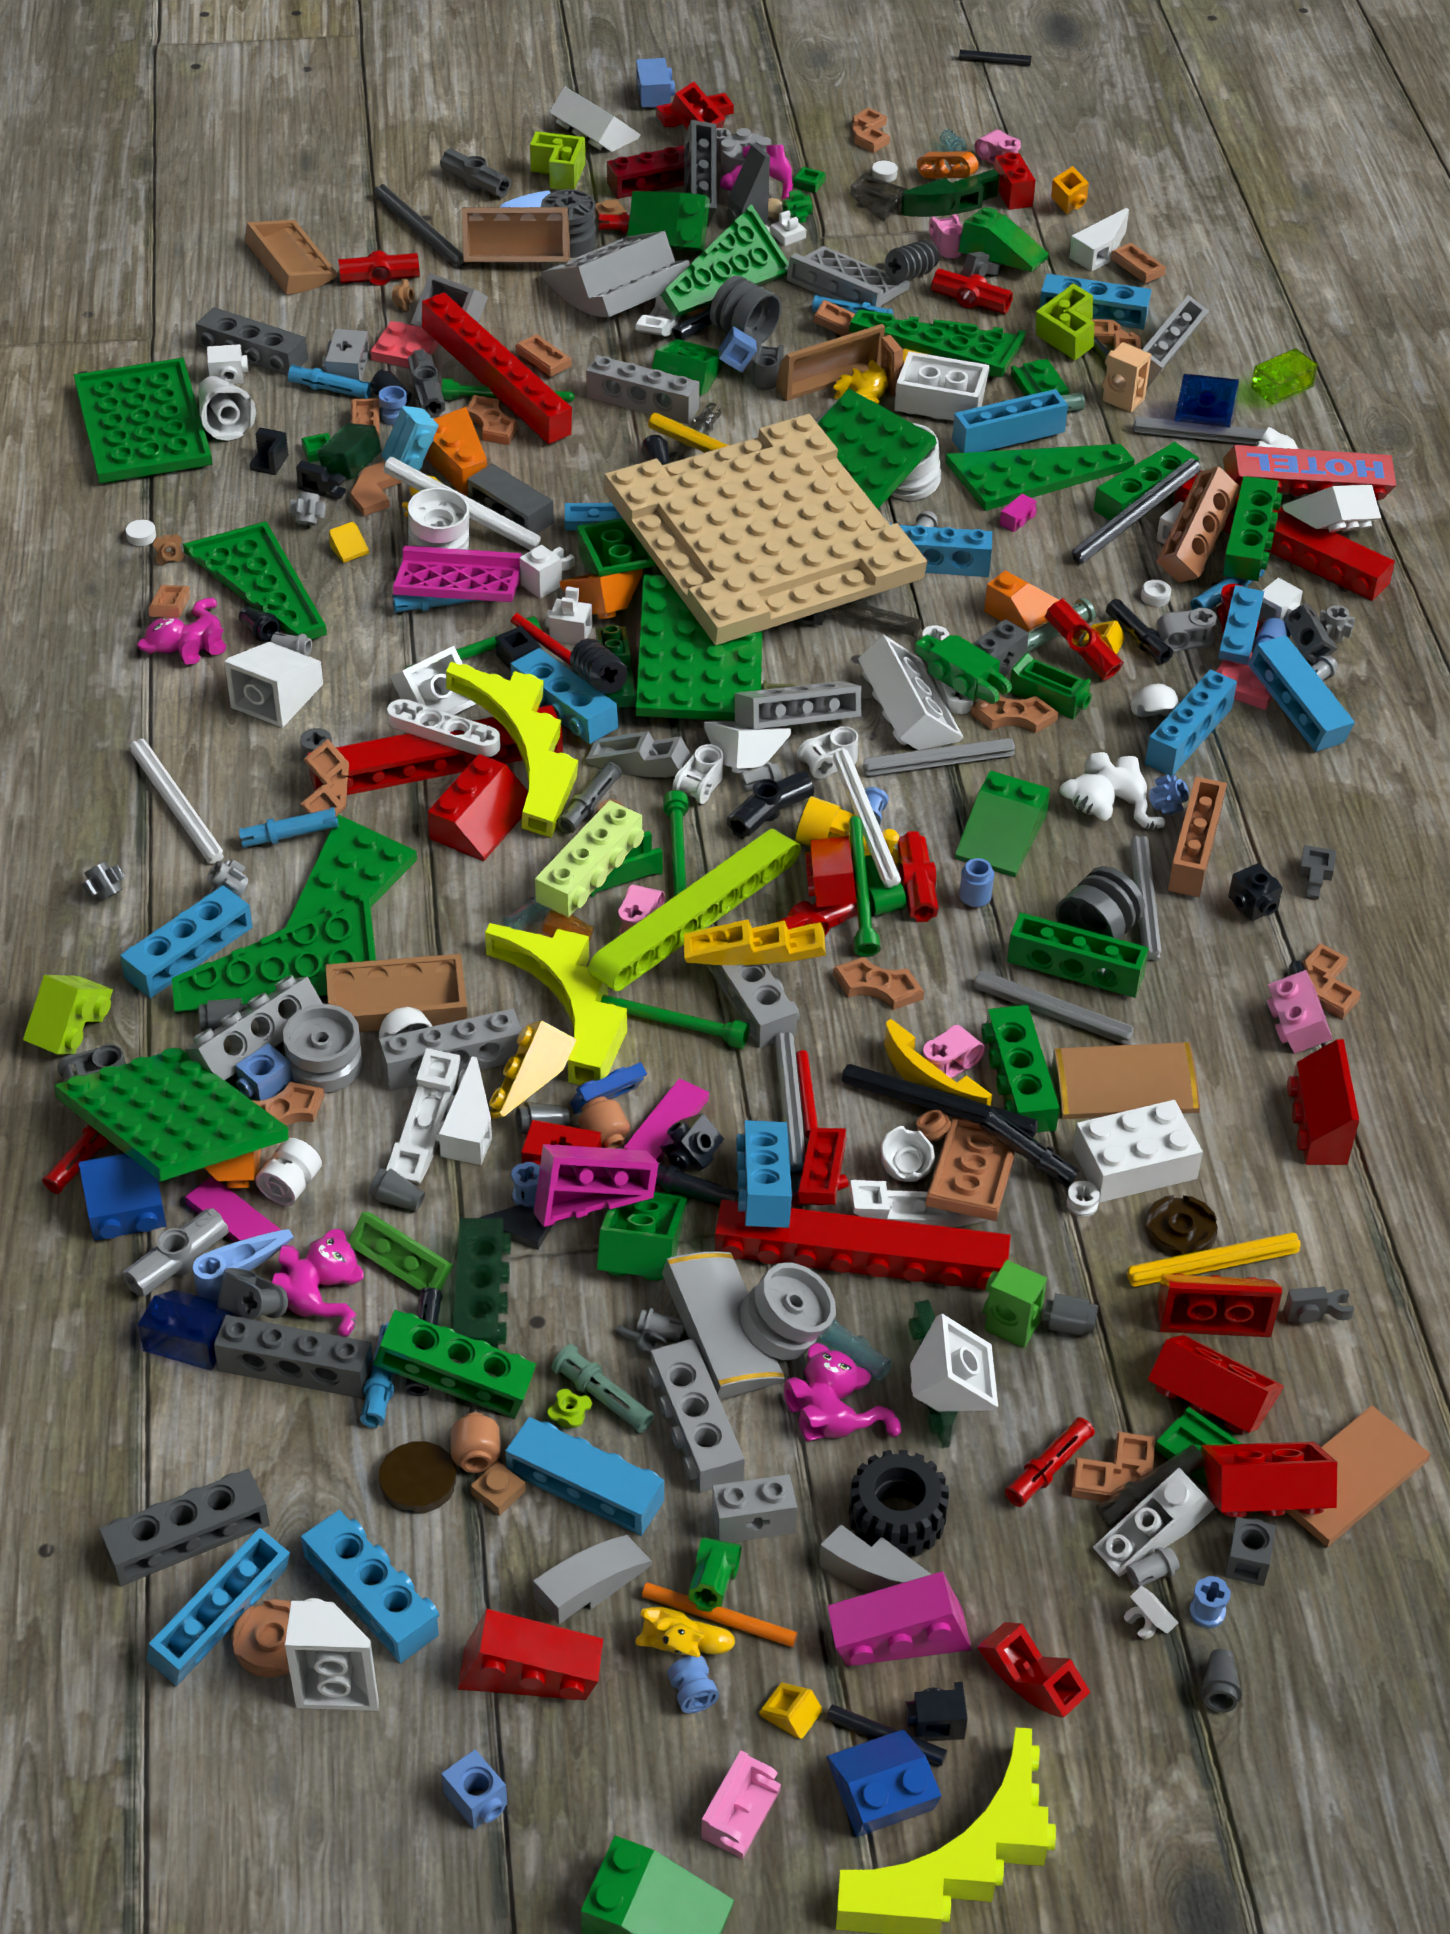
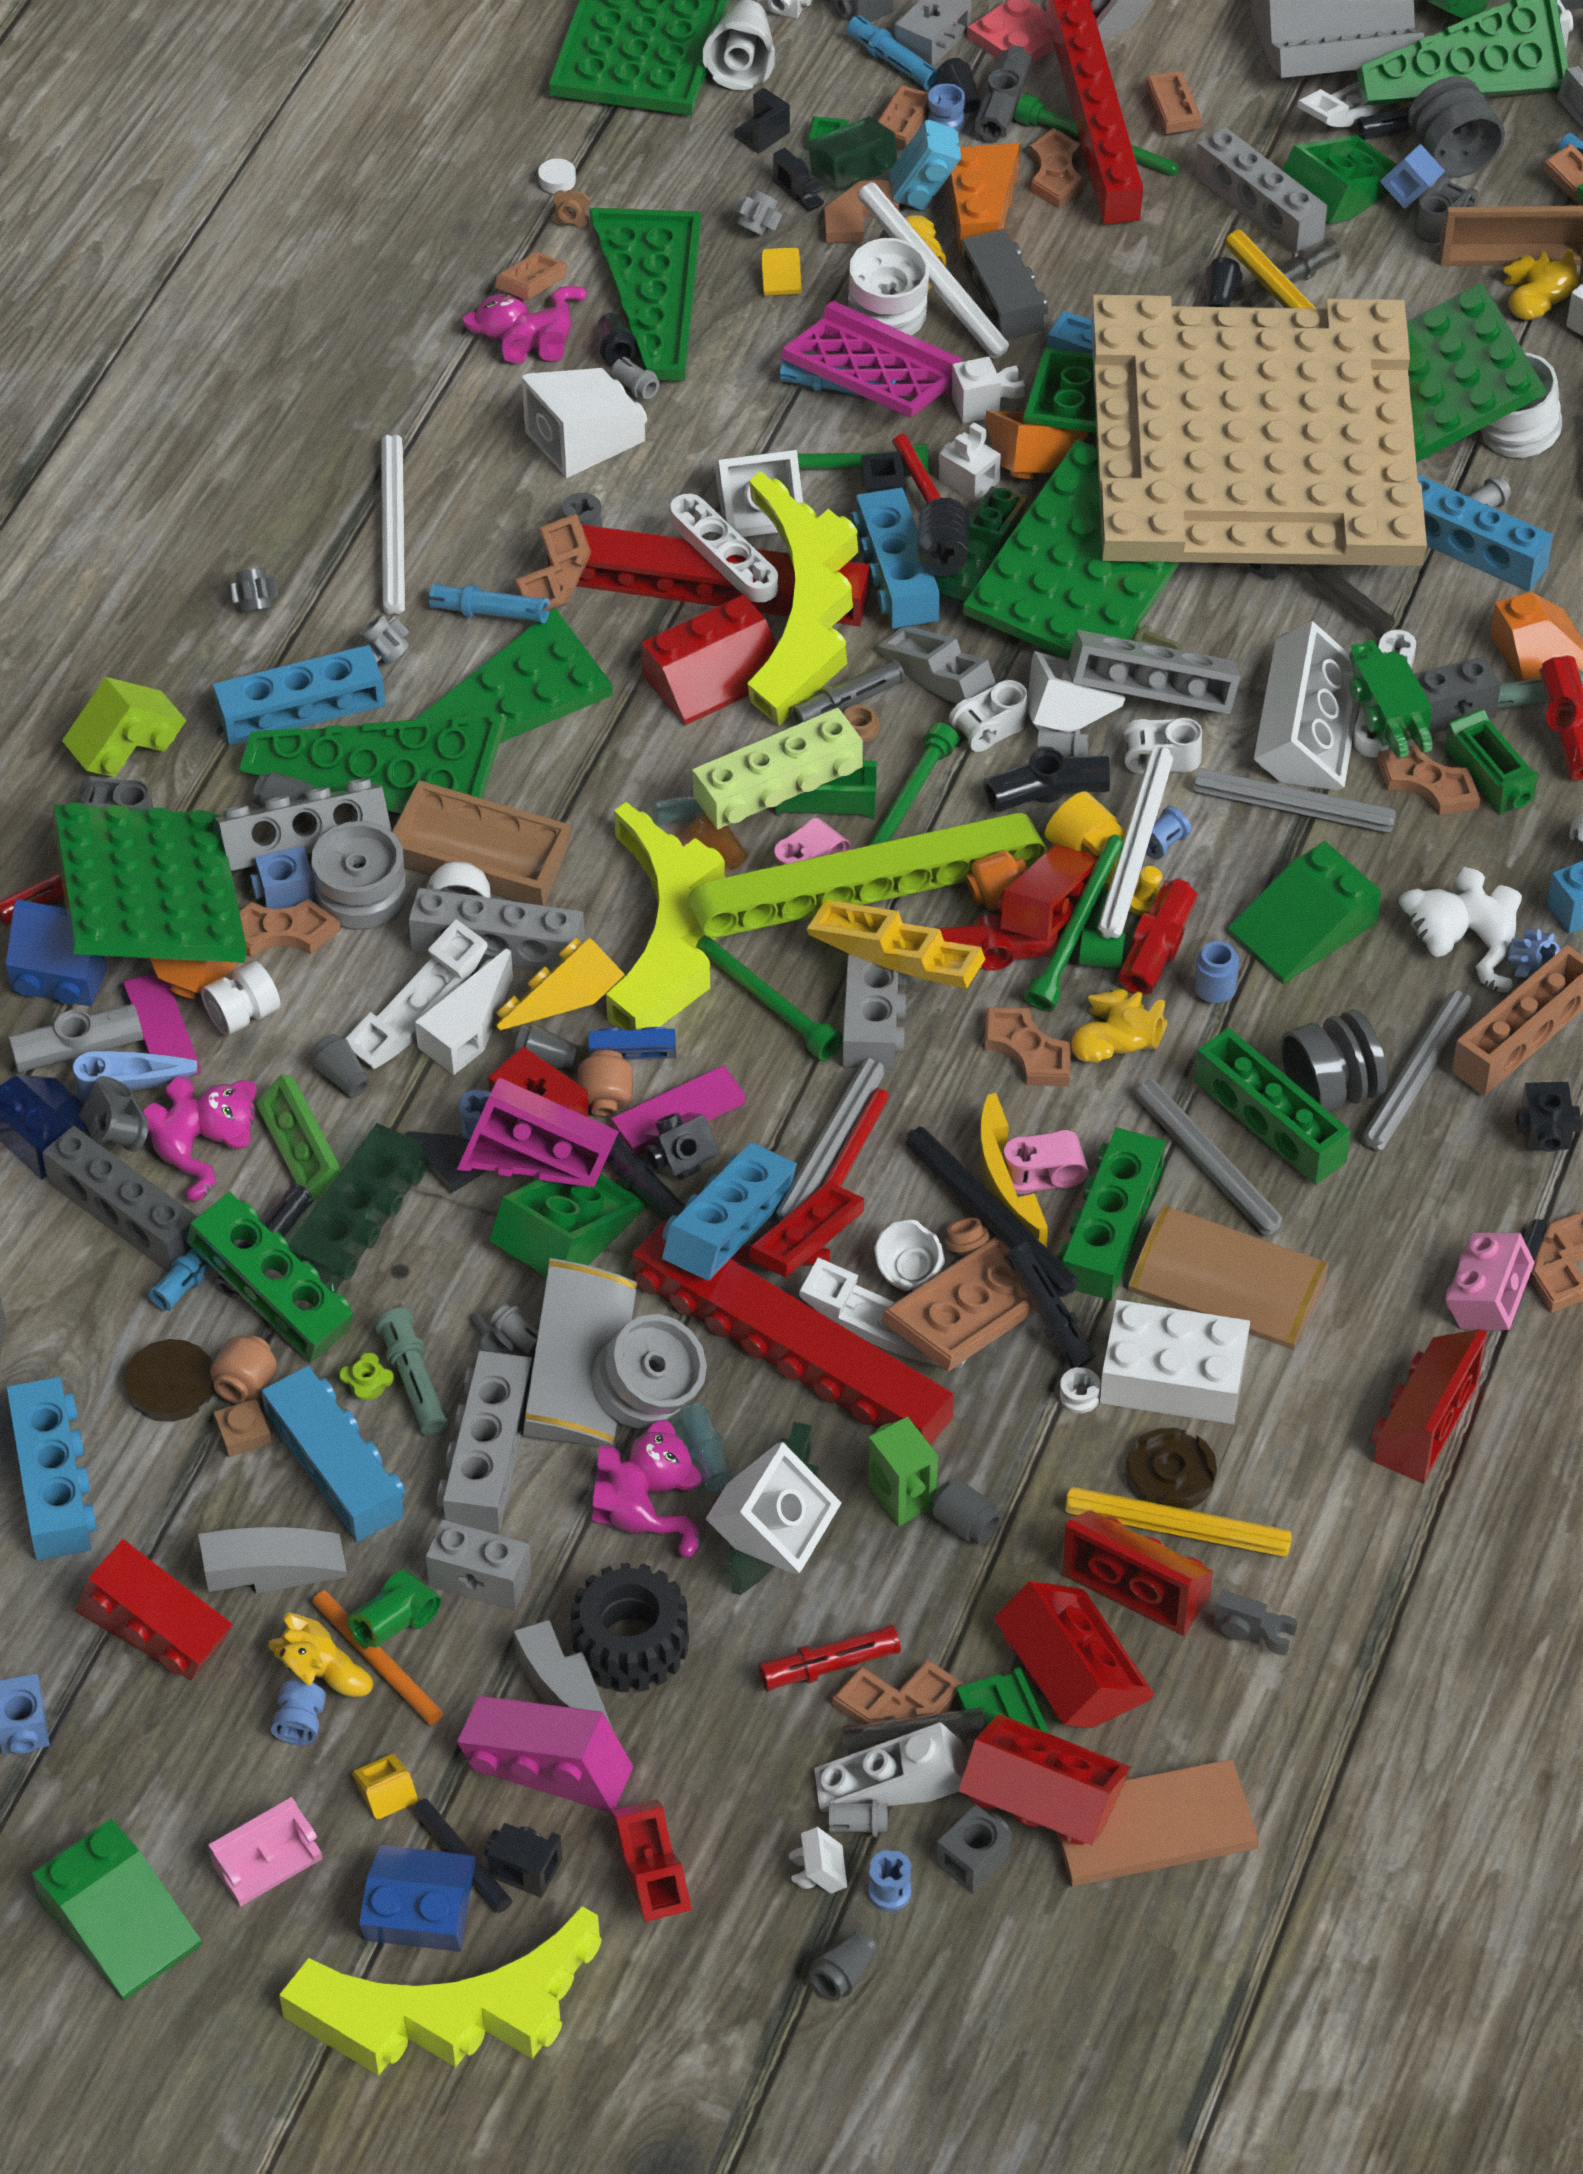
camera: 30 degrees right, 5 degrees up
none -> orange head [965,850,1027,911]
none -> yellow animal [1071,989,1167,1063]

